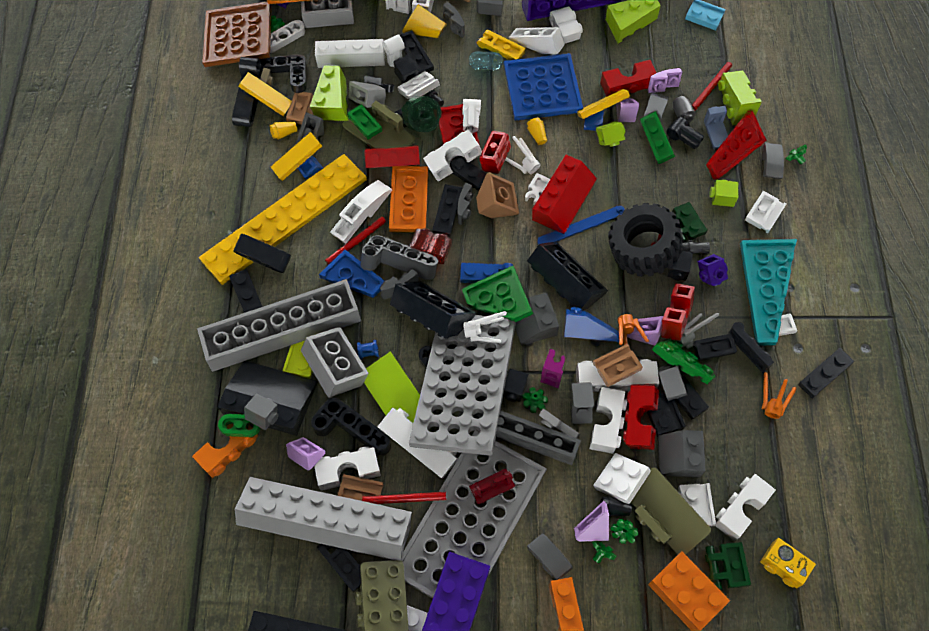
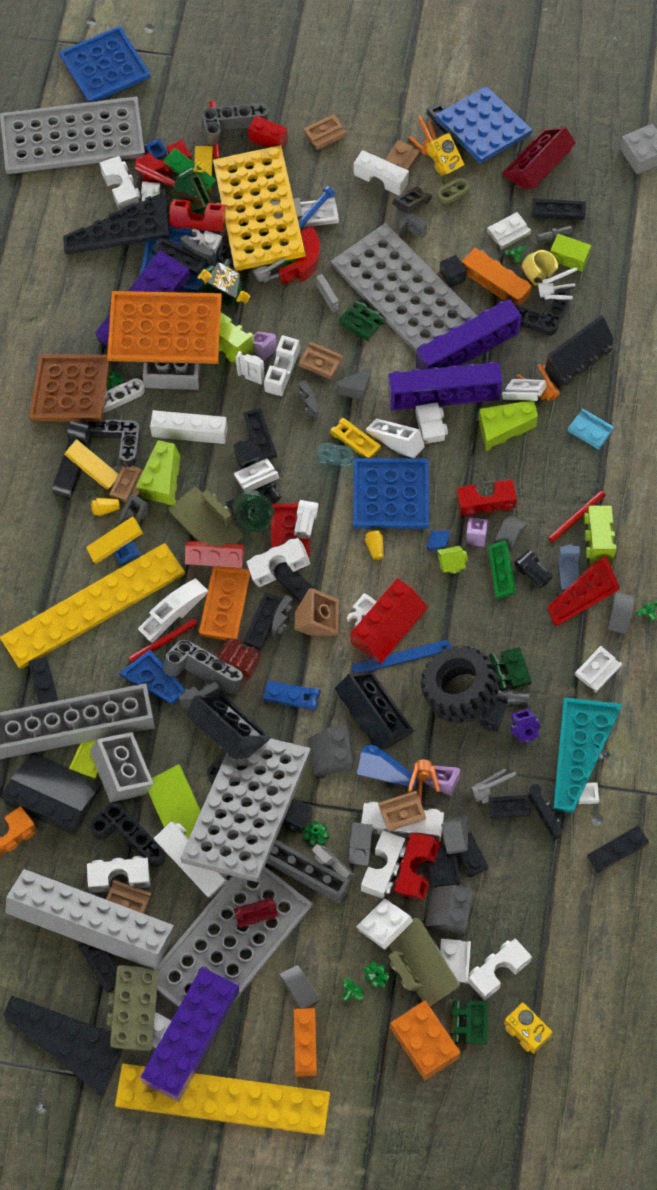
camera: 10 degrees right, 0 degrees up
green plate [218,414,261,437] -> none
black beam [233,234,291,273] -> none
dark grey brick [244,393,278,430] -> none
dark tan plate [260,68,273,87] -> none
lavender slope [286,437,325,470] -> none
green plate [347,104,382,140] -> none
light grey slope [348,81,386,107] -> none
blue bush [357,340,379,360] -> none
red bar [362,492,446,504] -> none
black plate [364,75,395,93] -> none
white piece [382,35,405,67] -> none
yellow slope [402,4,447,38] -> none
green plate [462,266,533,322] -> none
white plant [464,311,507,343] -> none
red brick [479,131,511,174] -> none
white plant [505,136,540,174] -> none
magenta hinge [540,349,565,389] -> none
lavender slope [574,501,609,541] -> none
yellow tile [577,89,630,119] -> none
black cone [600,496,632,516] -> none
lavender slope [648,68,682,93] -> none
green plate [652,339,716,385] -> none
red arch [661,283,695,341] -> none
flat silver brick [673,96,696,122] -> none
lime brick [709,180,738,207] -> none
orange plant [761,372,796,419] -> none

